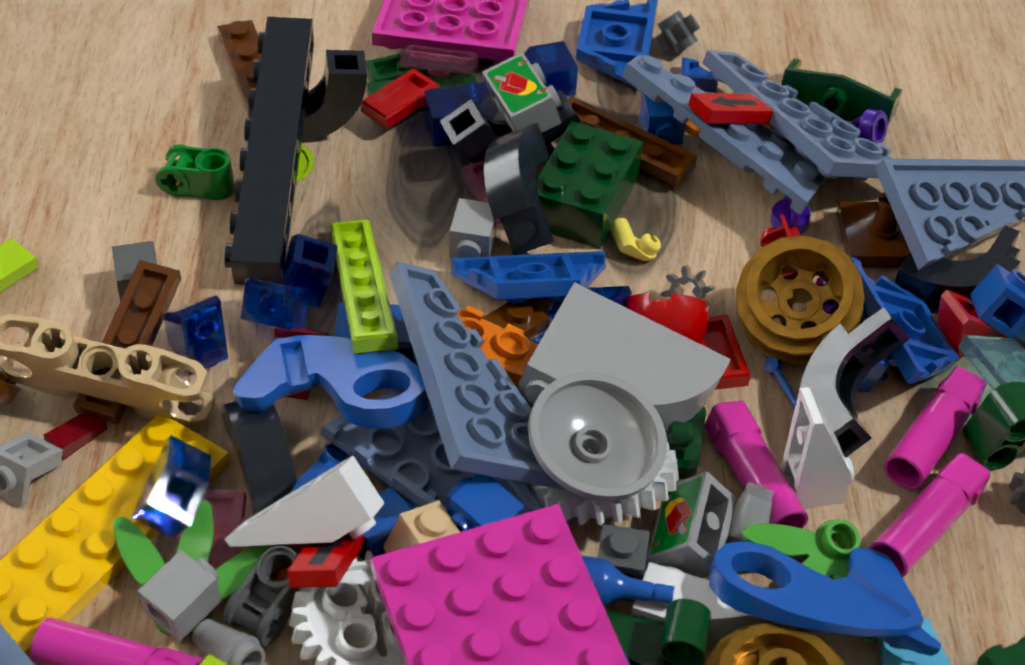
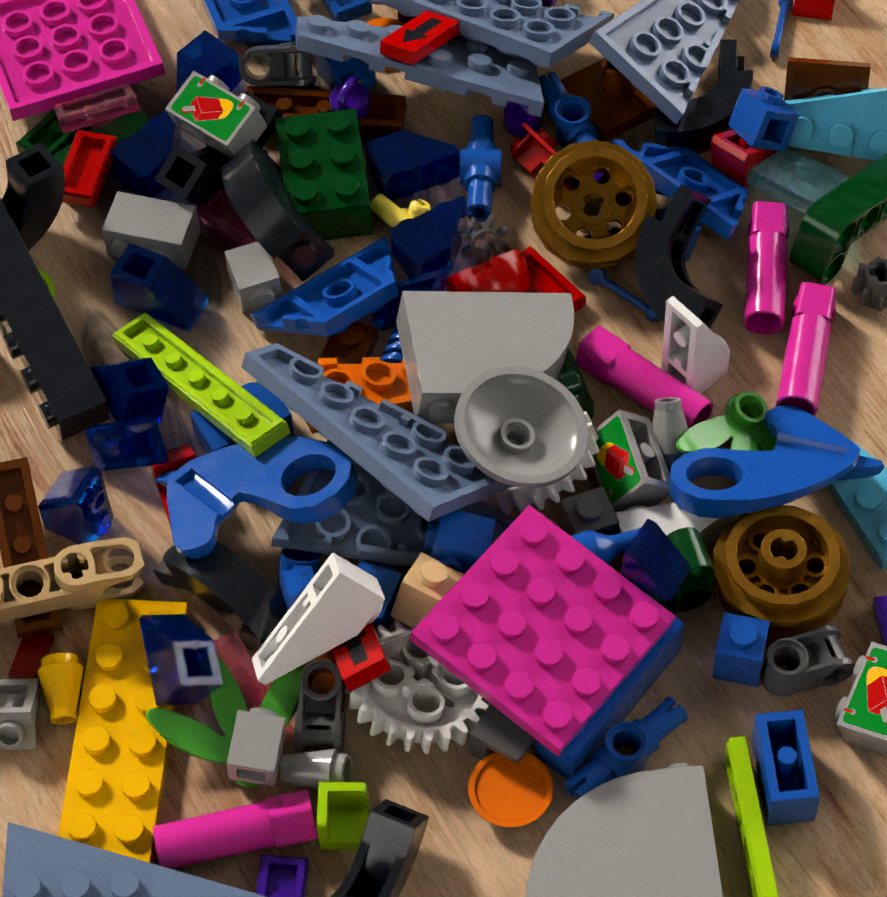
camera: 25 degrees left, 10 degrees up
none -> yellow cone [37,653,84,725]
none -> light grey brick [102,191,201,270]
none -> clear blue slope [109,243,209,332]
none -> dark grey piece [239,42,317,86]
none -> dark purple tile [329,76,370,120]
none -> clear blue slope [365,130,460,201]
none -> clear blue slope [390,195,467,288]
none -> blue pin [460,115,501,222]
none -> blue pin [539,72,598,148]
none -> clear blue slope [621,519,691,601]

